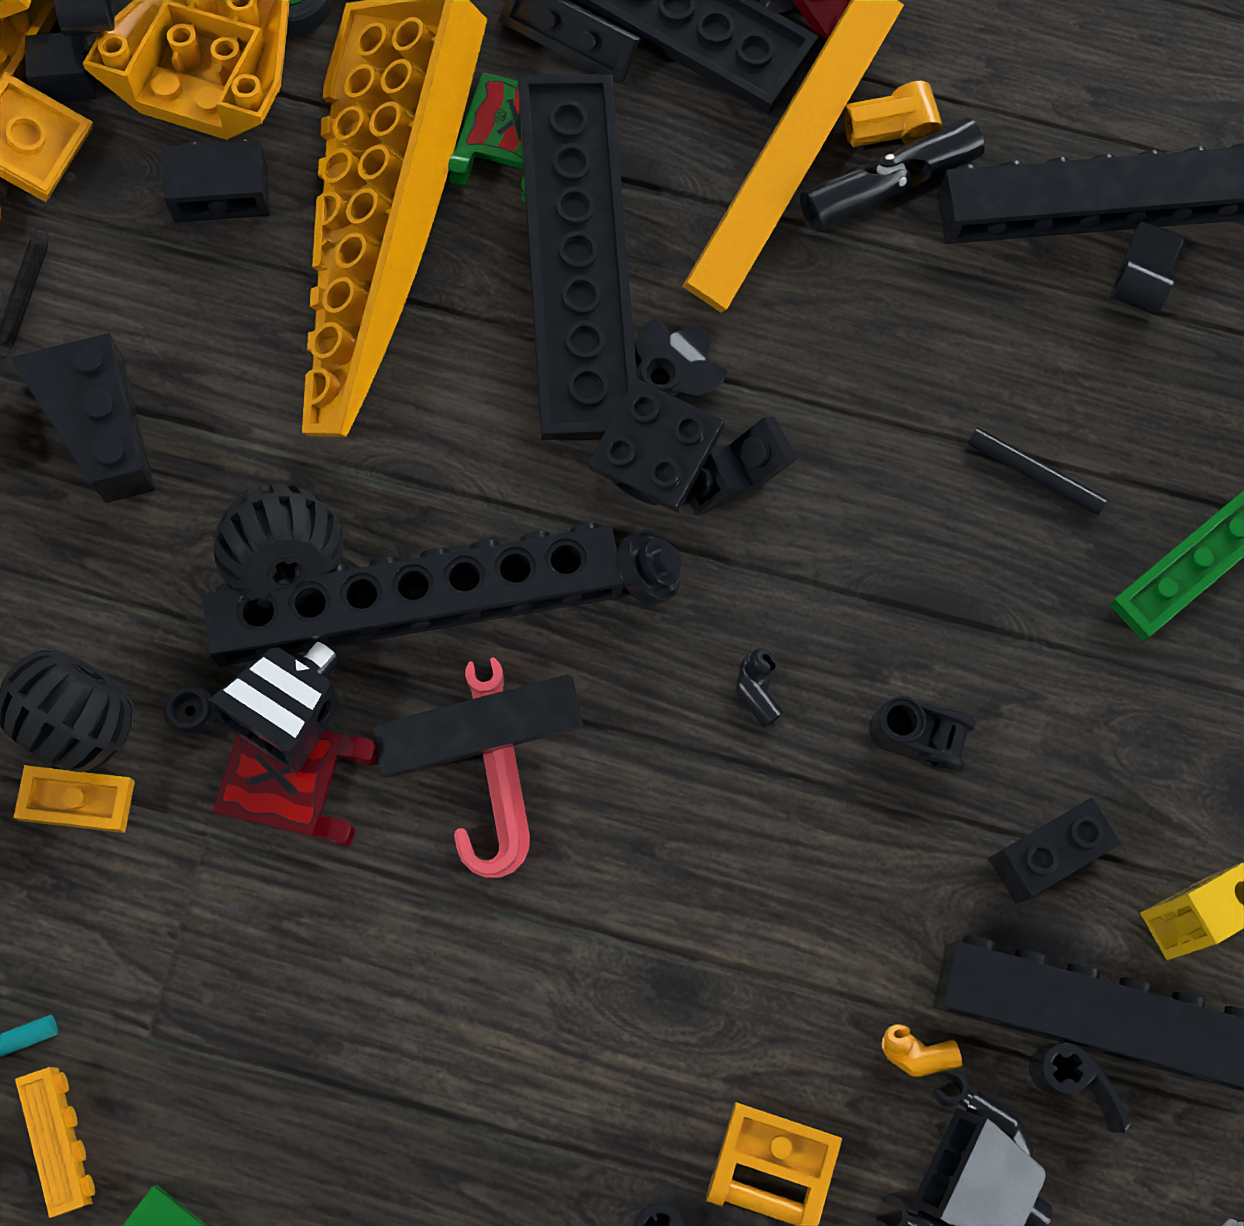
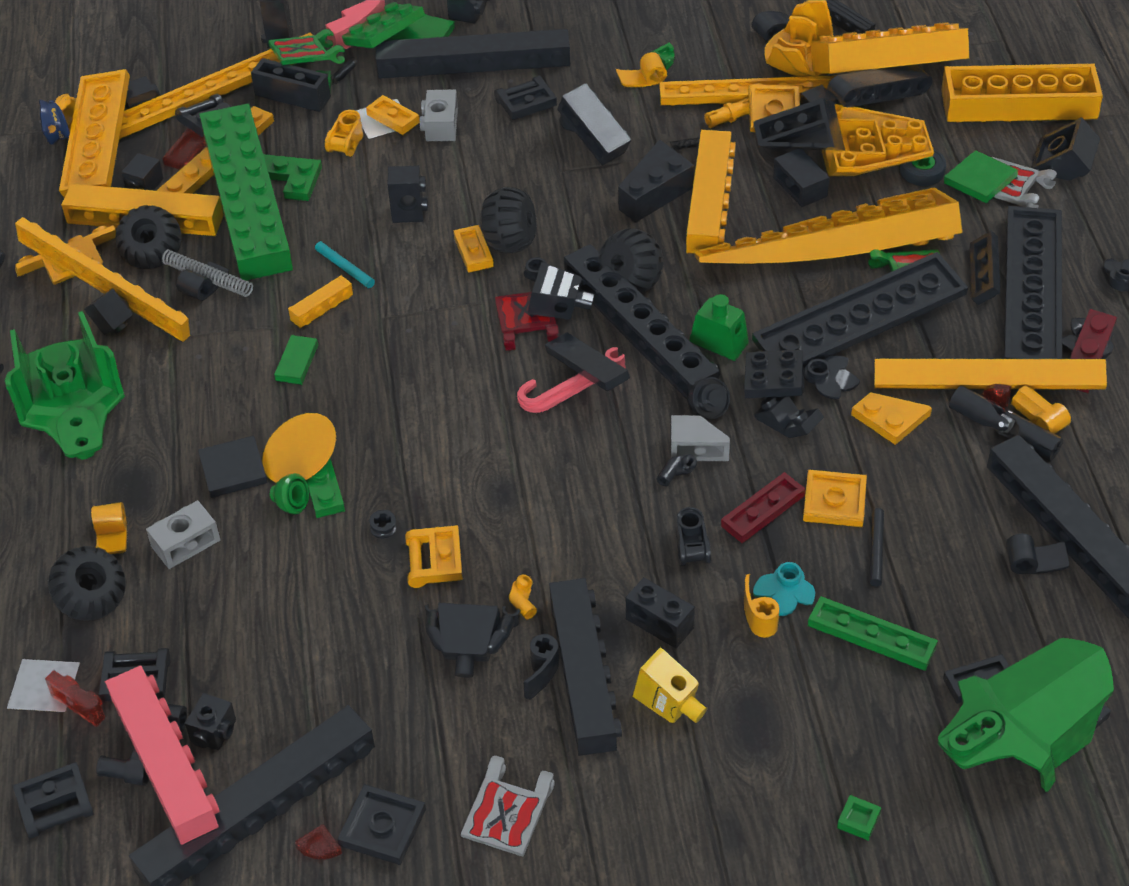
camera: 75 degrees right, 25 degrees down
none -> light grey slope [671,415,730,461]
none -> light orange brick [686,130,736,254]
none -> green torso [689,294,749,361]
none -> dark red plate [721,472,806,543]
none -> light orange panel [744,574,780,638]
none -> black wedge [753,98,845,151]
none -> teal plate [753,562,815,616]
none -> light orange tile [803,470,867,527]
none -> light orange wing [851,392,932,445]
none -> clear red tile [981,384,1012,410]

